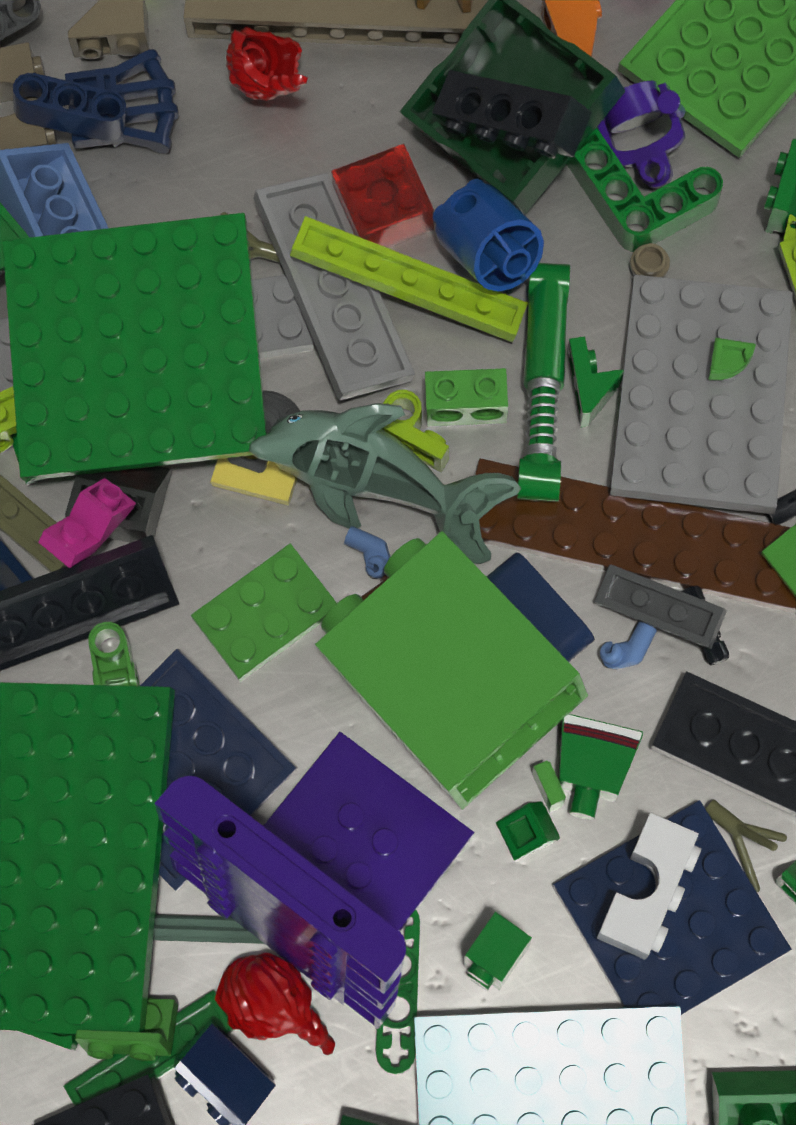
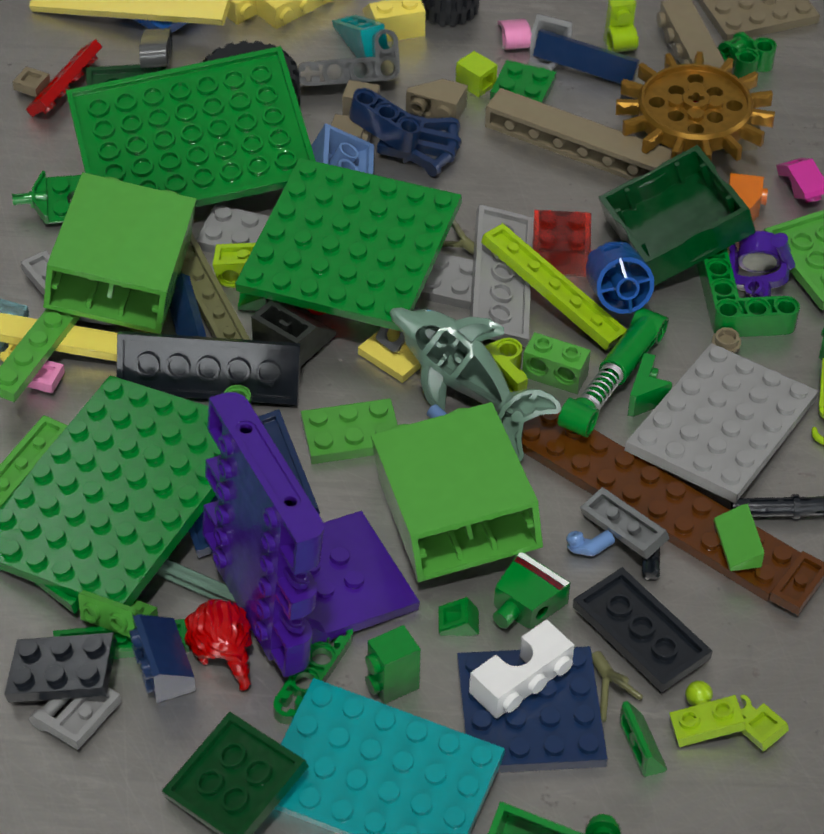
camera: 20 degrees right, 25 degrees down
dark pink slope [38,478,136,568] -> none
red hair [226,26,308,101] -> none
black brick [432,70,592,159] -> none
dark blue beam [486,552,595,662] -> none
bright green tile [532,761,566,813] -> none
bright green tile [709,338,756,380] -> none

